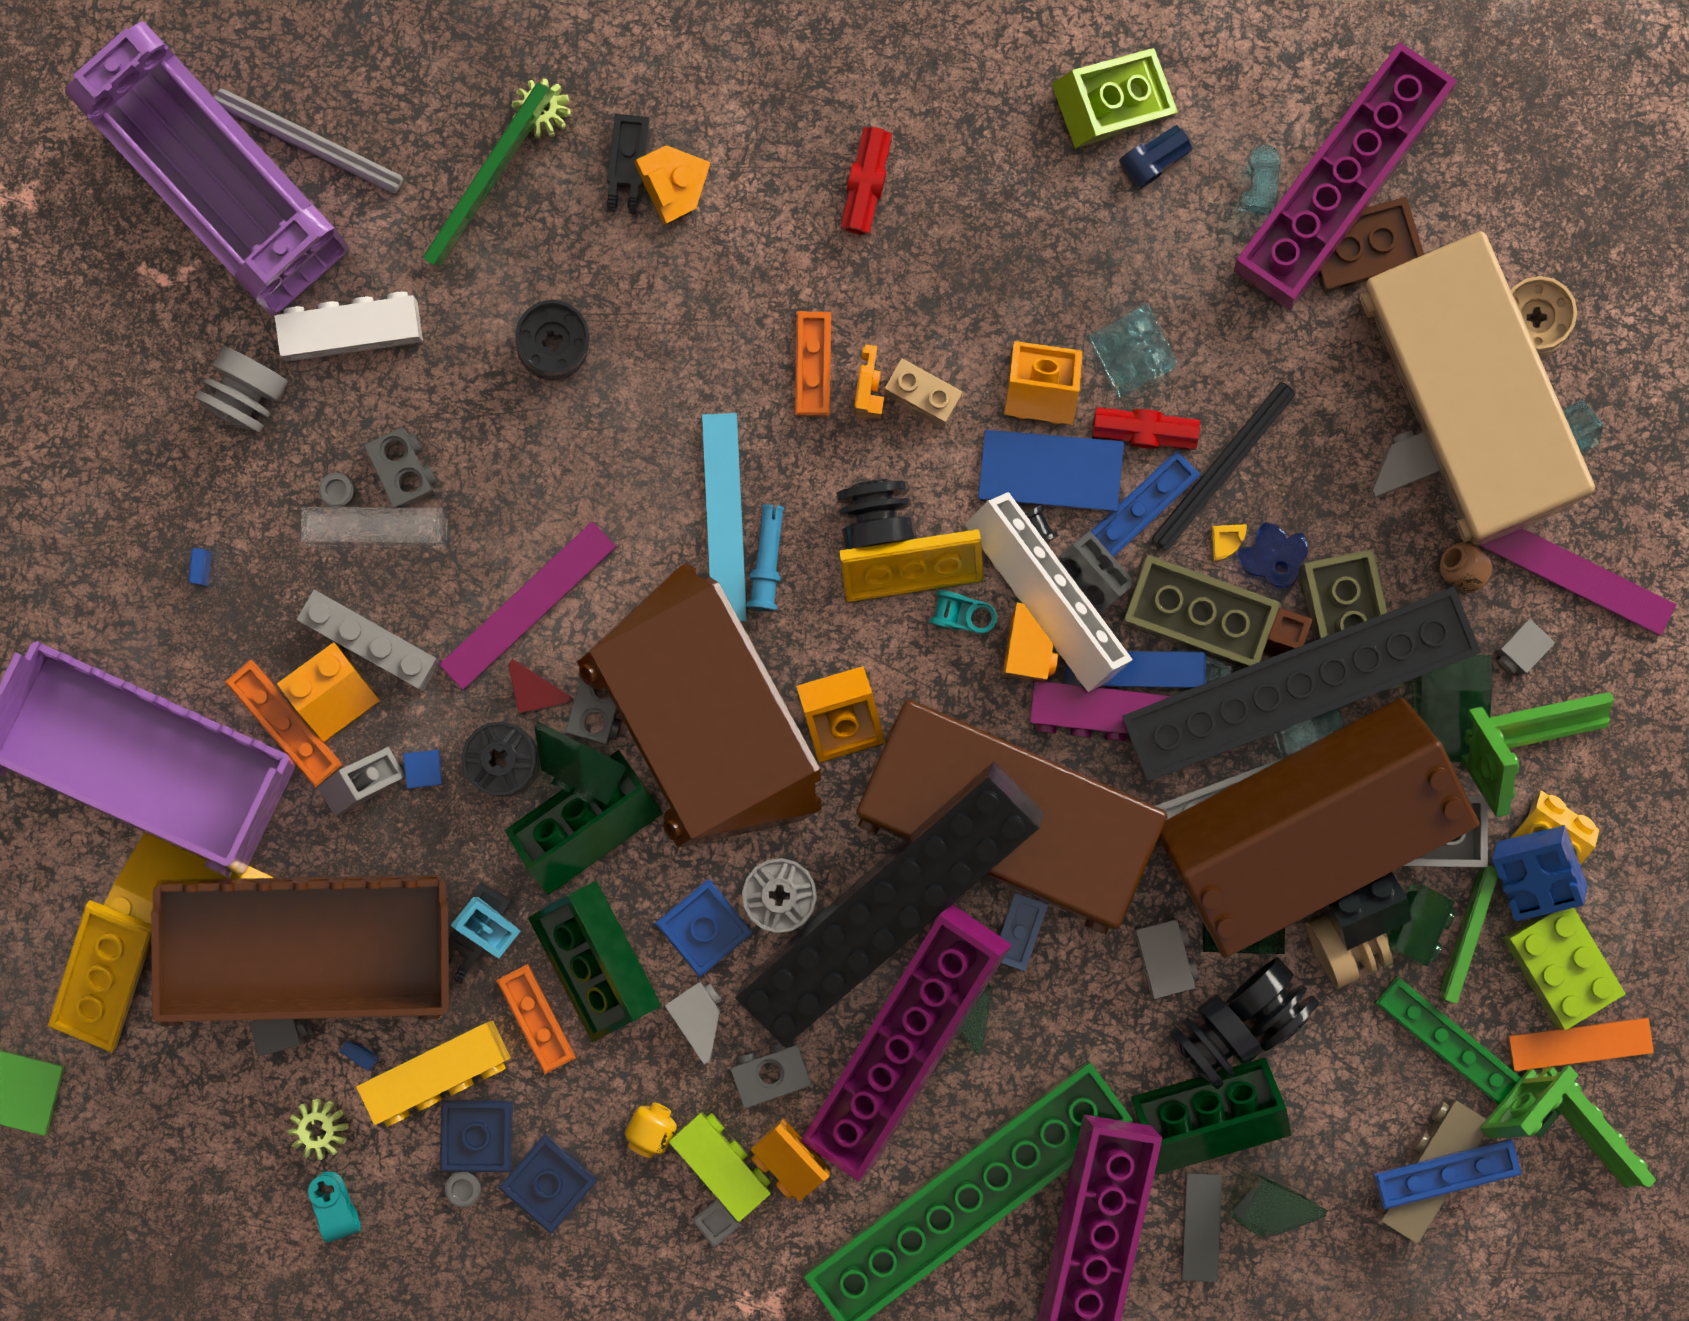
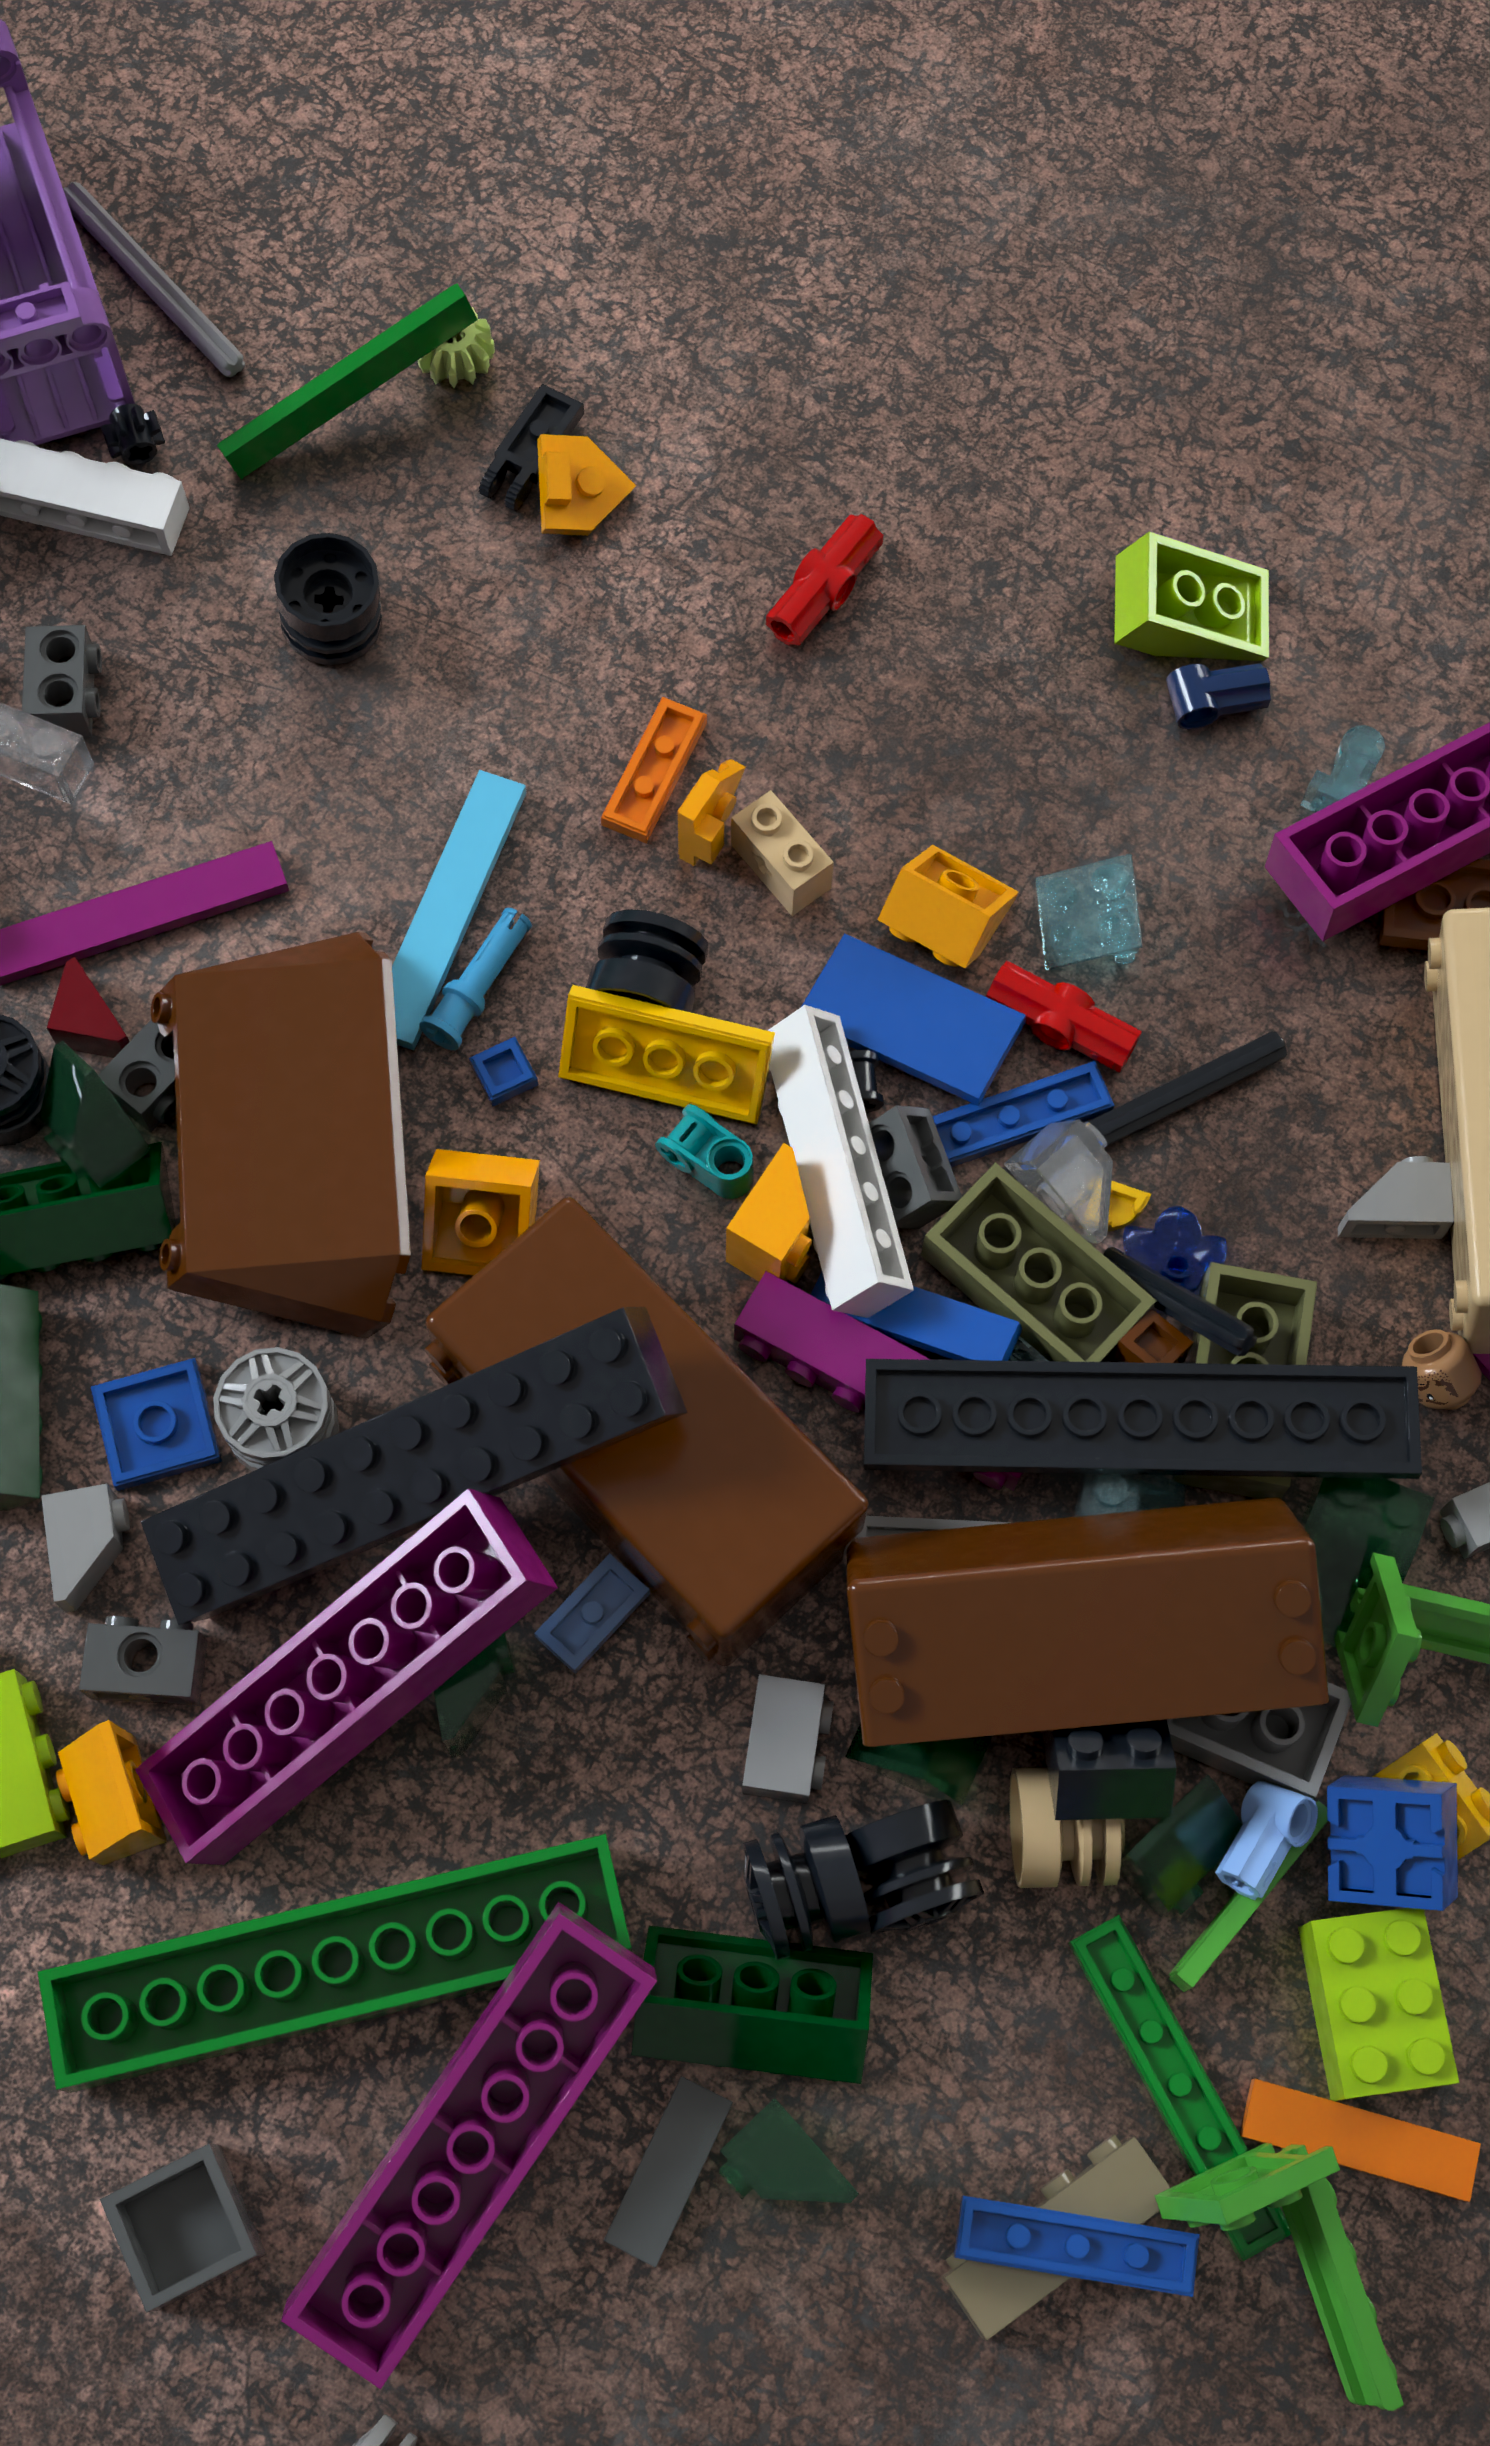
camera: 25 degrees right, 15 degrees down
none -> black gear [101,404,165,465]
none -> blue tile [469,1037,539,1107]
none -> clear slope [1004,1119,1113,1243]
none -> black axle [1103,1247,1257,1356]
none -> light blue piece [1215,1781,1318,1900]

